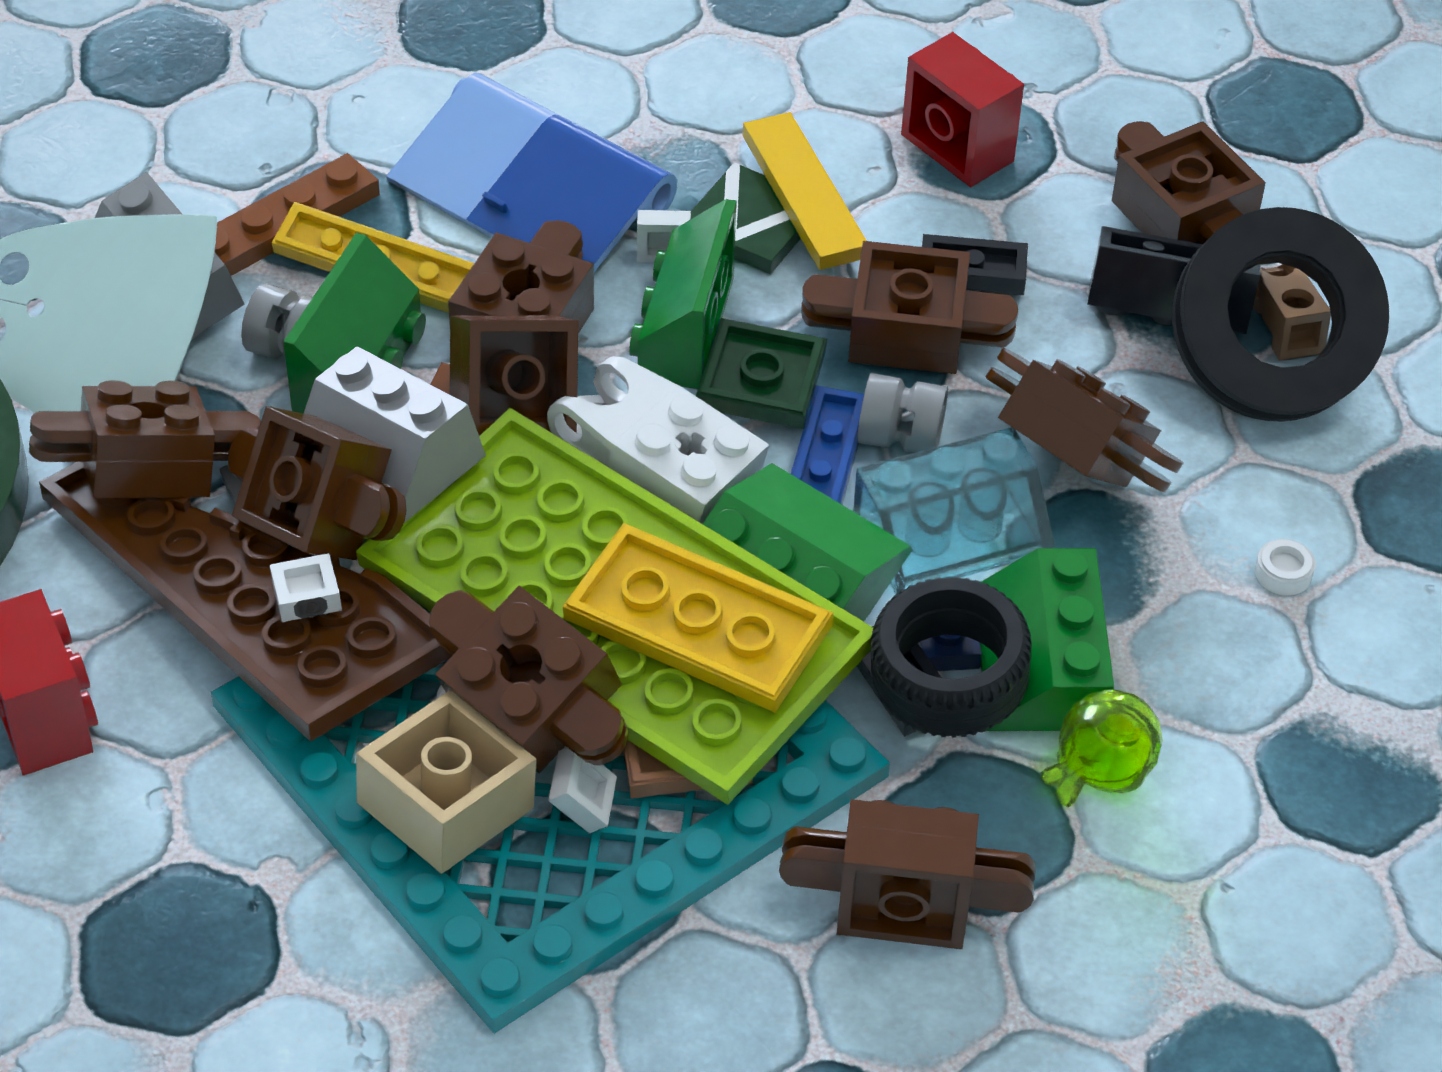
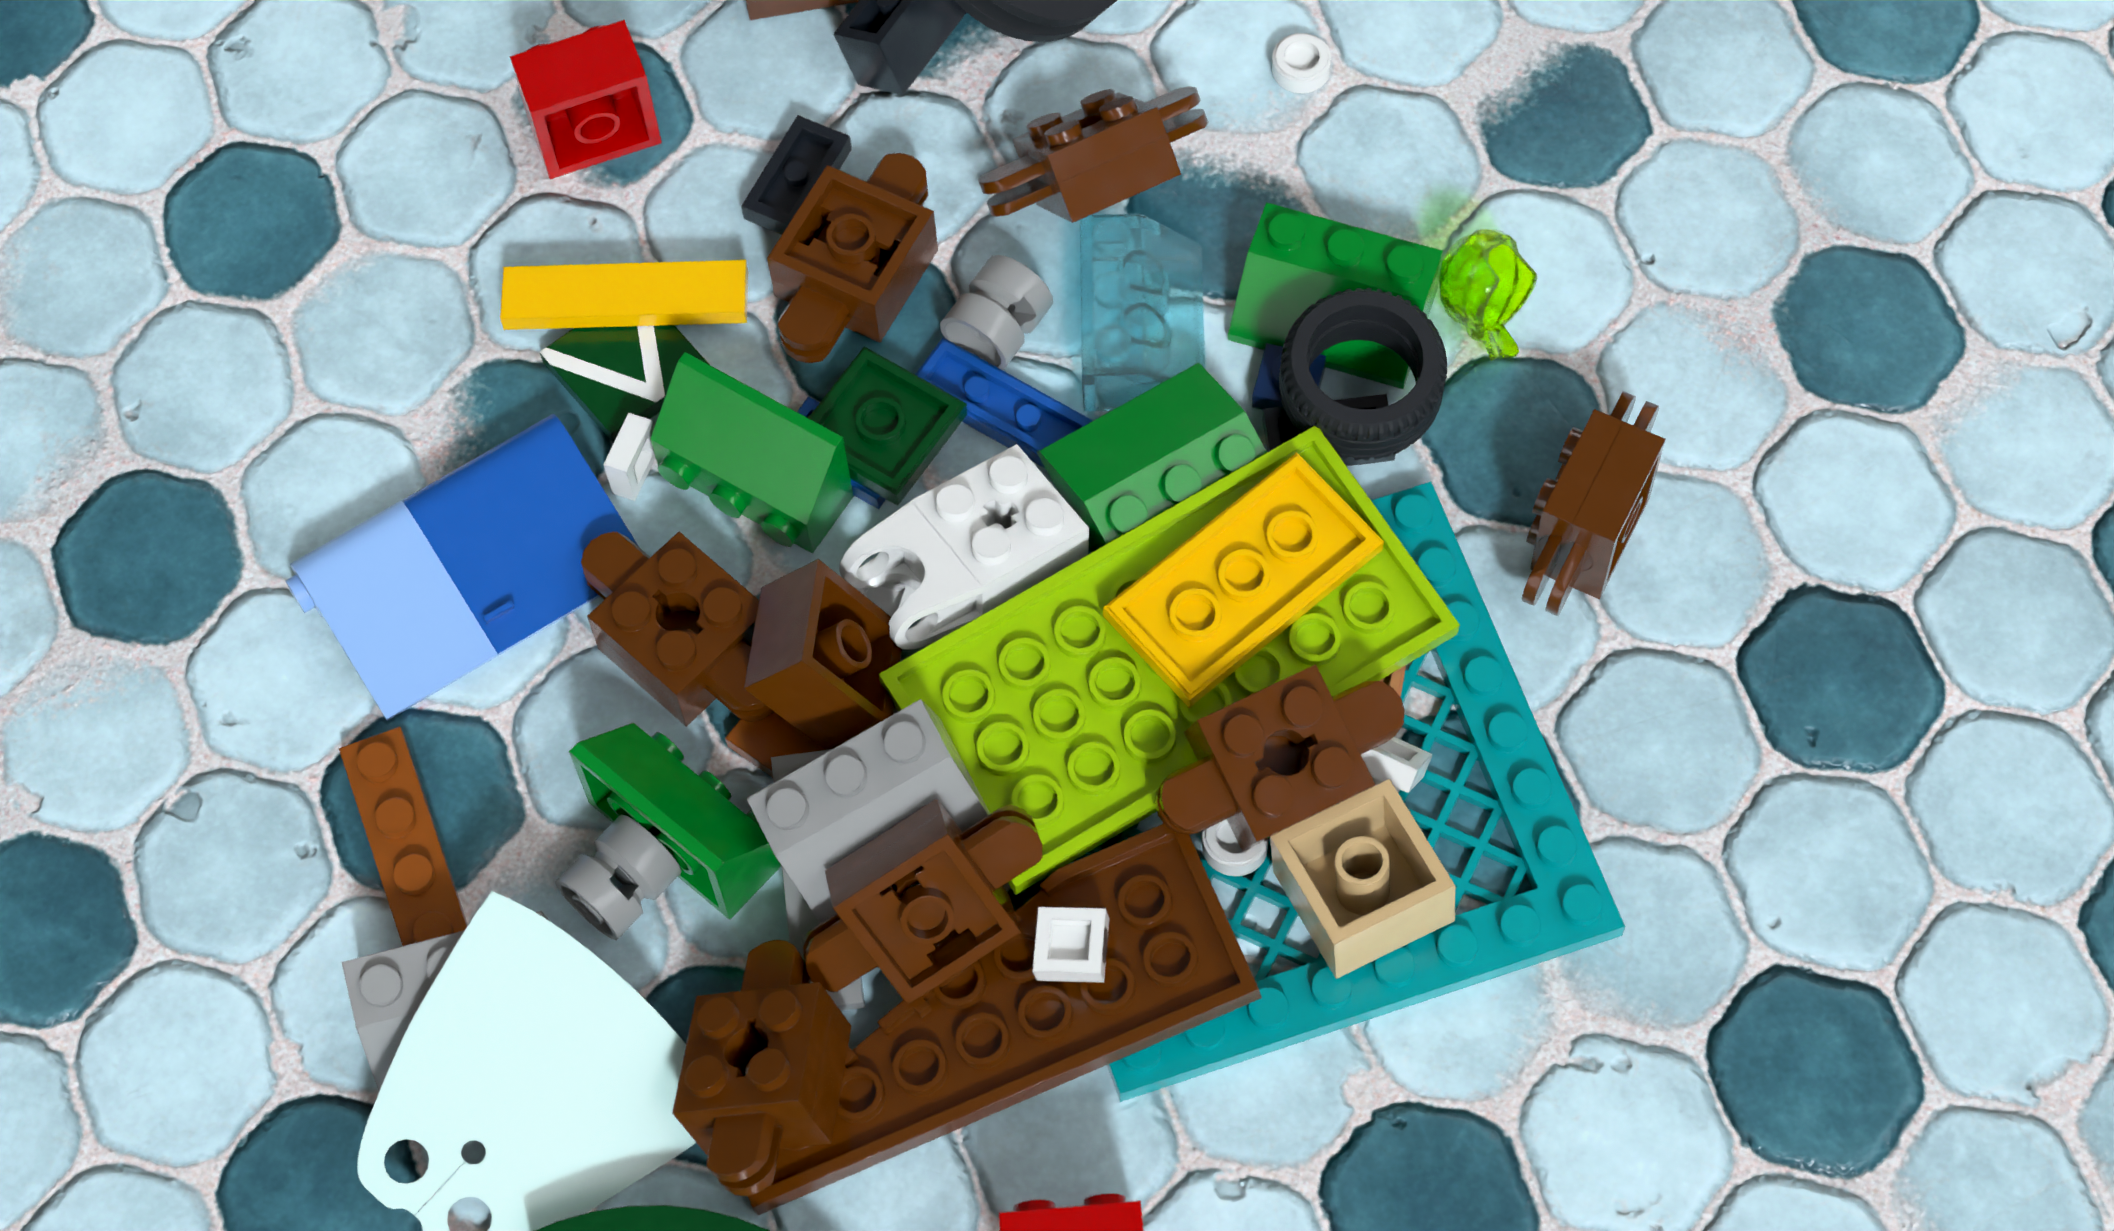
camera: 65 degrees left, 15 degrees up
yellow tile [272,202,474,313] -> none

